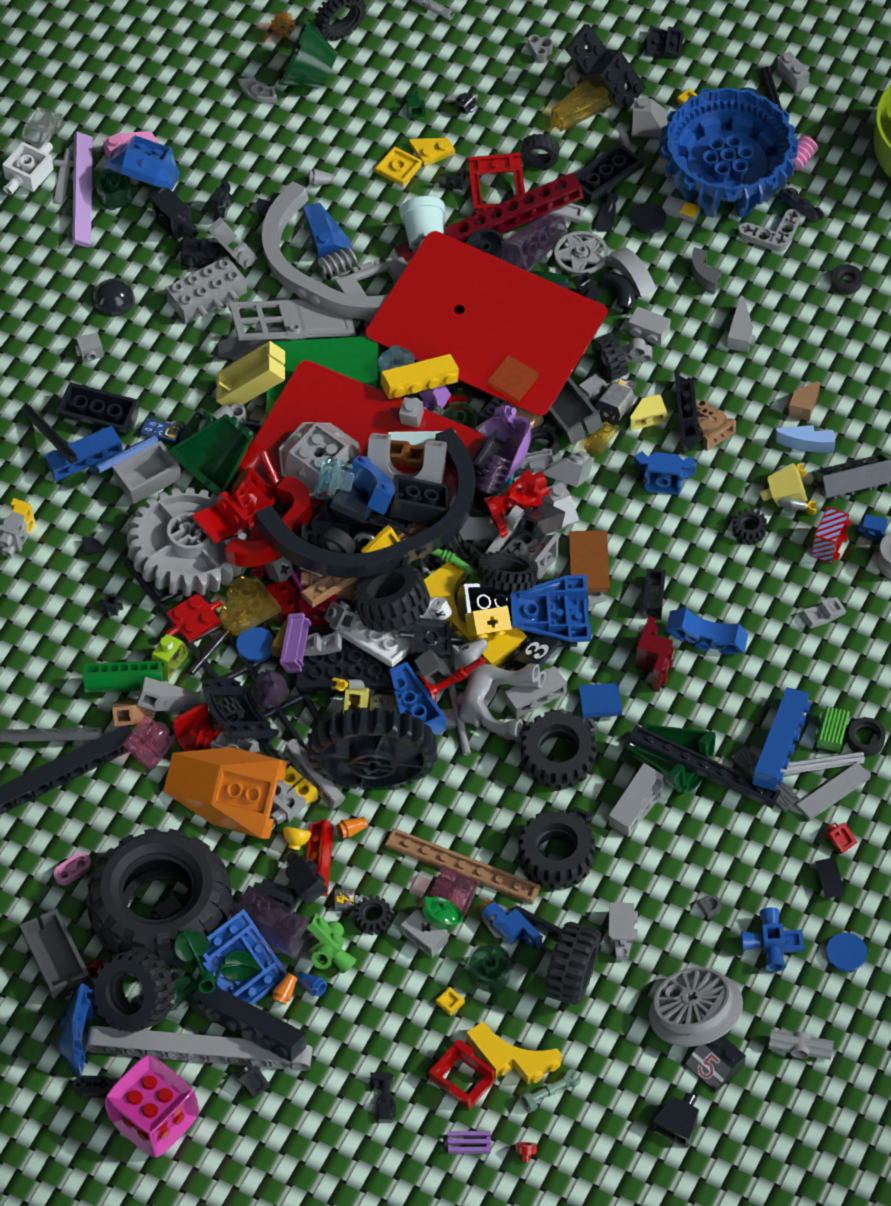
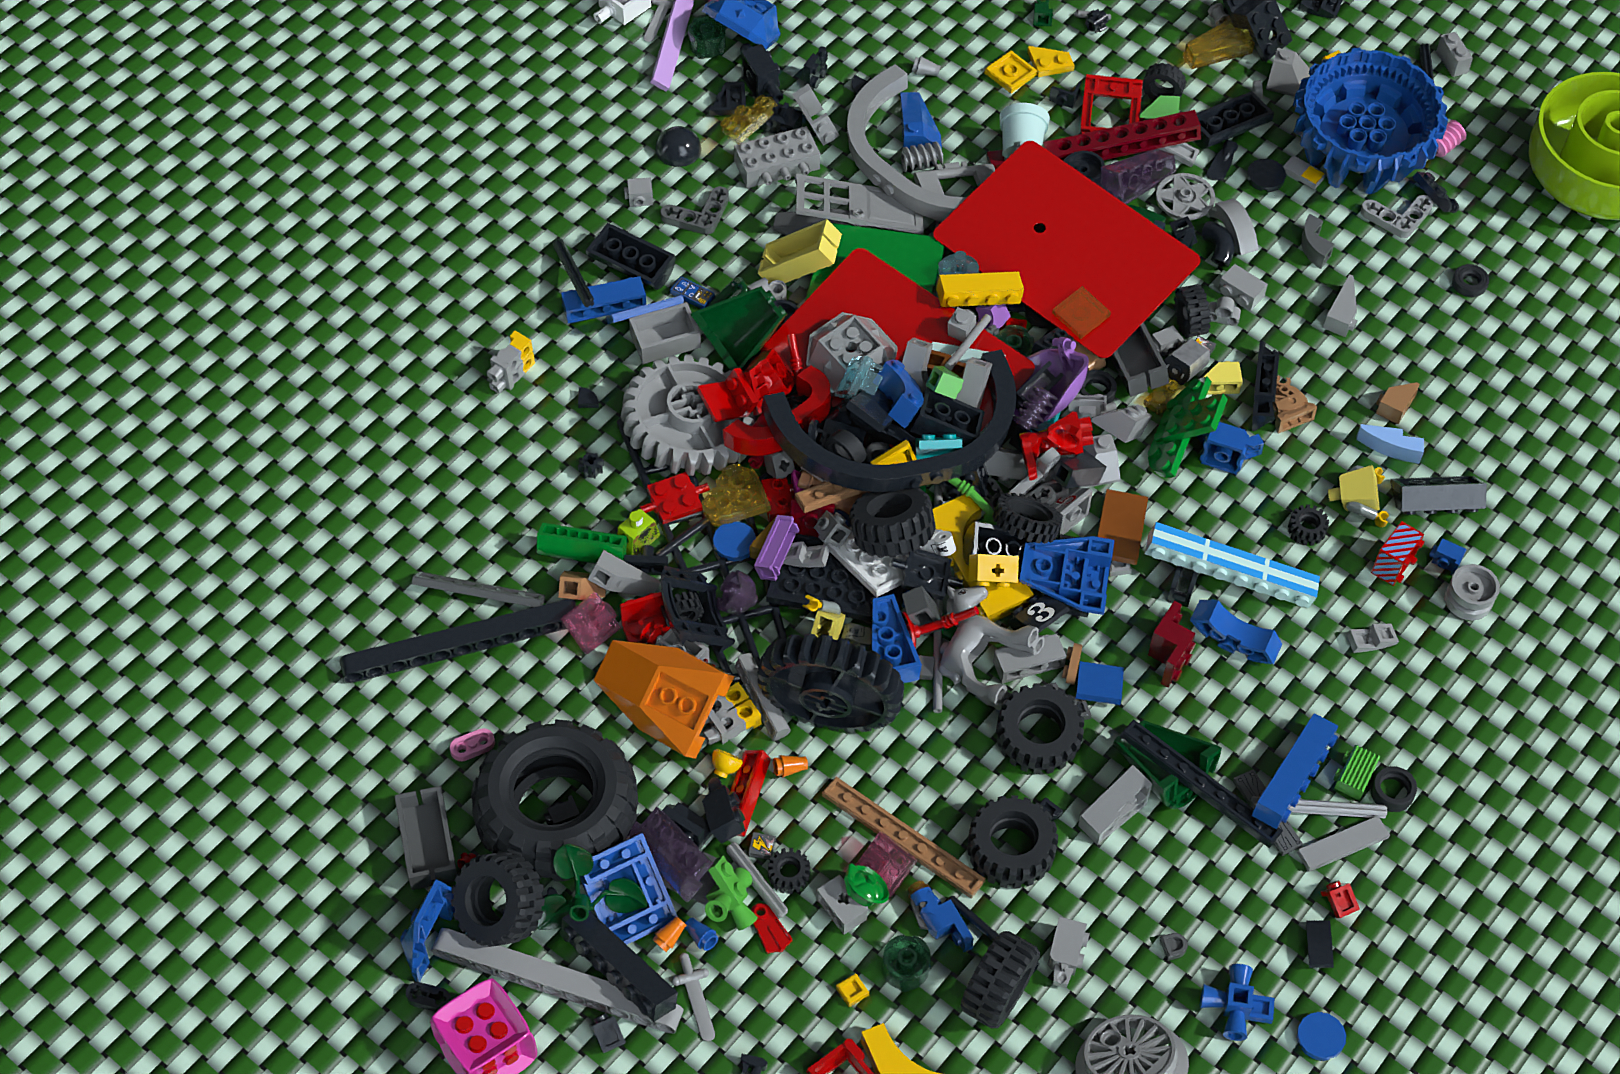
camera: 10 degrees right, 0 degrees up
none -> black tile [624,545,668,575]
none -> dark grey beam [661,186,729,235]
none -> light grey sword [672,953,715,1041]
none -> black wing [709,81,746,116]
none -> clear yellow plate [720,95,777,145]
none -> light grey axle [726,842,788,918]
none -> red piece [751,903,792,954]
none -> teal bracket [915,434,962,460]
none -> slope [926,366,964,399]
none -> light grey bar [945,314,991,370]
none -> medium nougat plate [1062,643,1083,685]
none -> bright green slope [1139,95,1180,121]
none -> light aqua brick [1145,522,1320,608]
none -> green plate [1148,376,1228,478]

